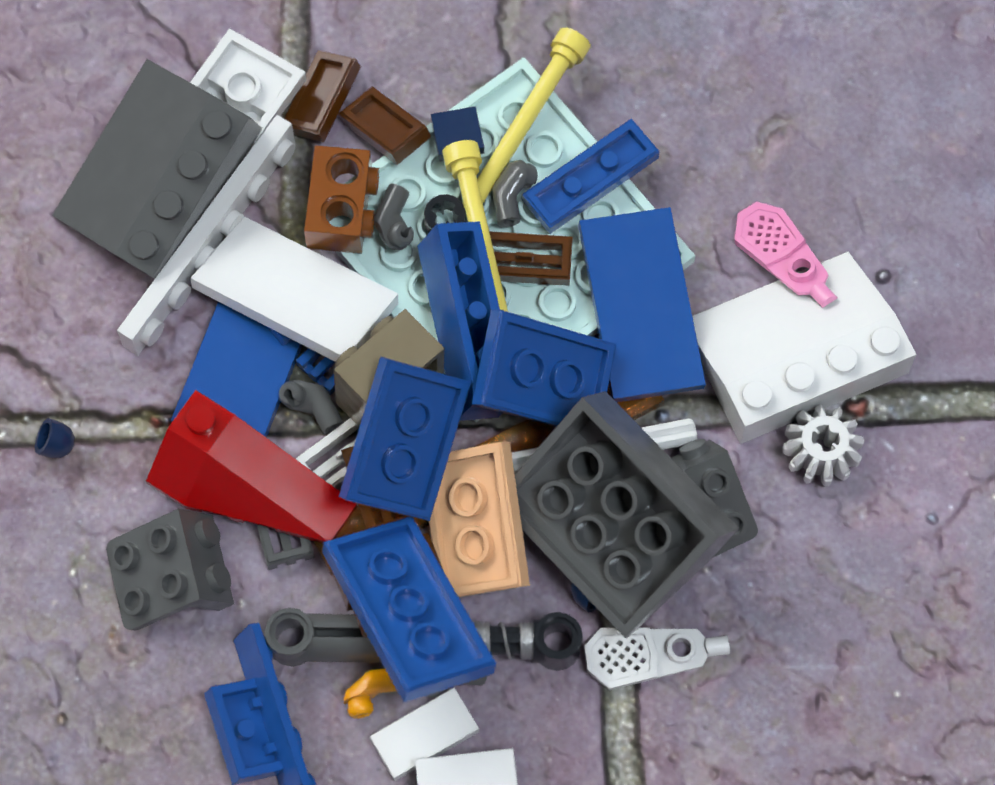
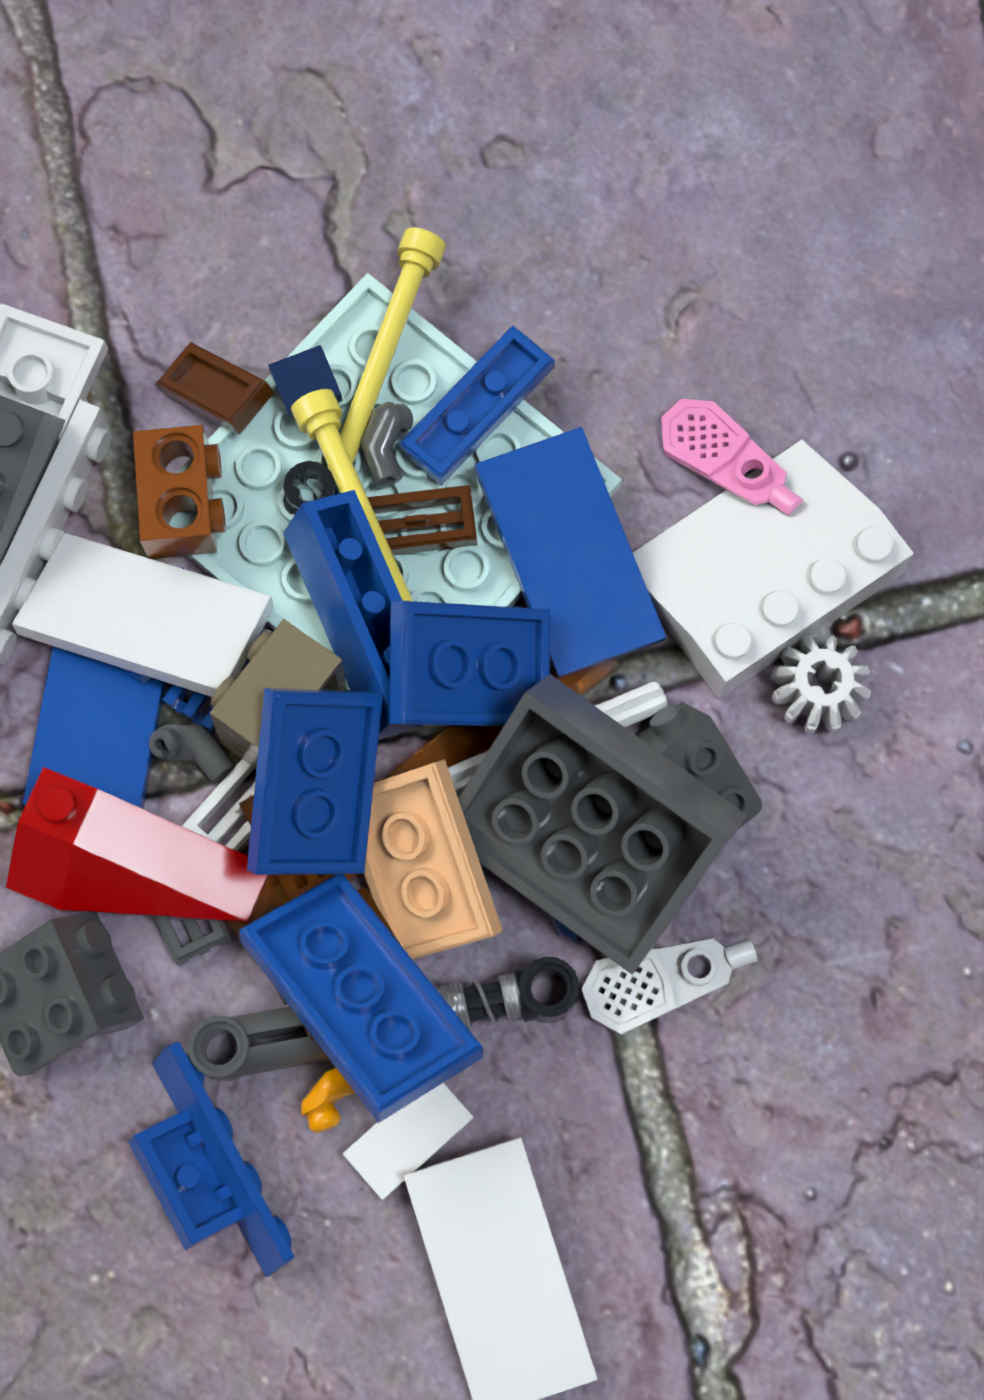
camera: 10 degrees left, 5 degrees up
reddish brown tile [284,50,361,142] -> none
dark grey arm [374,184,414,250] -> none

